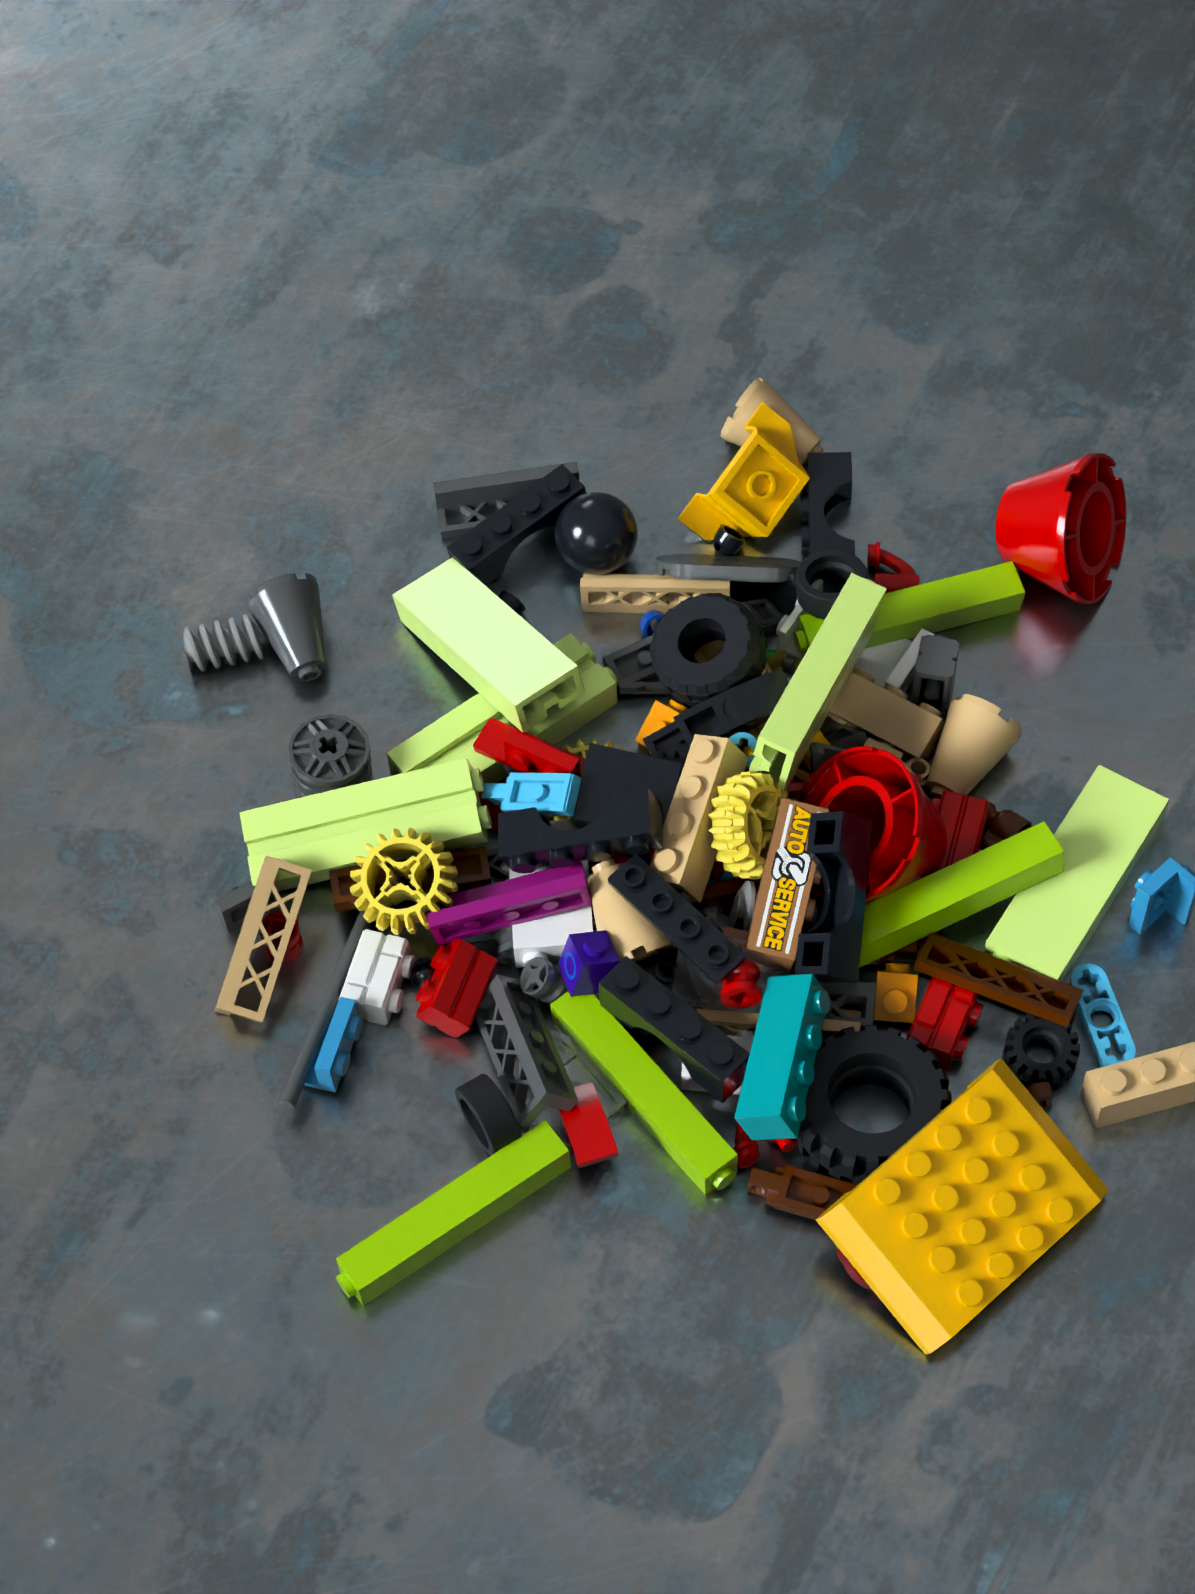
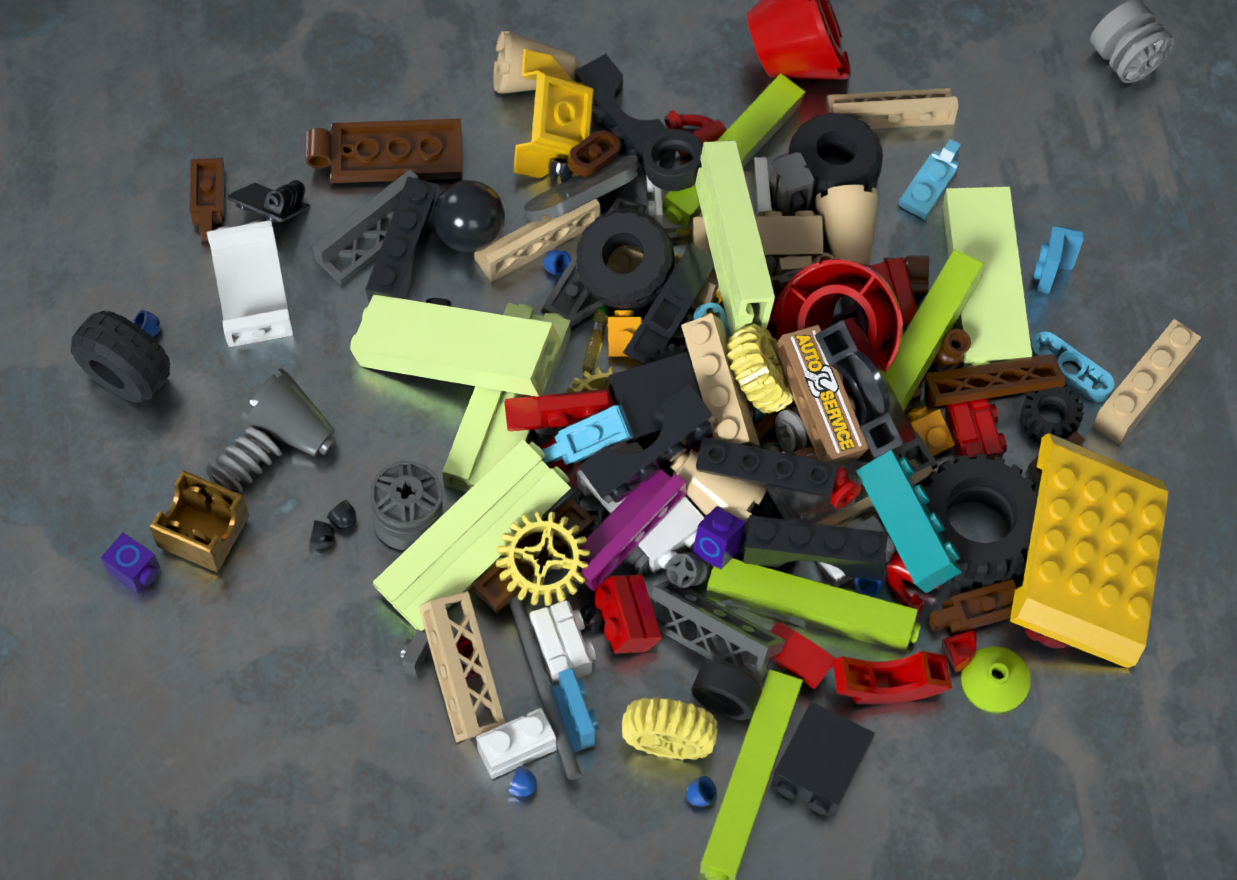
camera: 40 degrees left, 5 degrees up
none -> black tyre [71,310,170,403]
none -> dark purple brick [101,532,160,593]
none -> blue hinge [133,310,160,337]
none -> pearl gold piece [150,470,250,573]
none -> reddish brown hinge [190,158,224,242]
none -> white panel [207,221,293,347]
none -> black hinge [225,180,310,223]
none -> reddish brown hinge [306,118,463,183]
none -> black hinge [309,520,335,549]
none -> black hinge [327,500,356,529]
none -> white brick [476,708,556,779]
none -> blue hinge [508,766,537,797]
none -> reddish brown plate [567,131,621,177]
none -> clear yellow piece [583,304,608,373]
none -> light yellow gear [622,697,718,761]
none -> blue hinge [686,776,717,807]
none -> black brick [772,701,875,816]
none -> black tyre [788,113,883,203]
none -> tan fence [827,88,958,129]
none -> red arch [832,651,952,705]
none -> blue hinge [852,578,882,597]
none -> medium azure hinge [898,139,961,220]
none -> reddish brown piece [932,329,971,371]
none -> red tile [942,629,977,673]
none -> lime dish [961,646,1031,713]

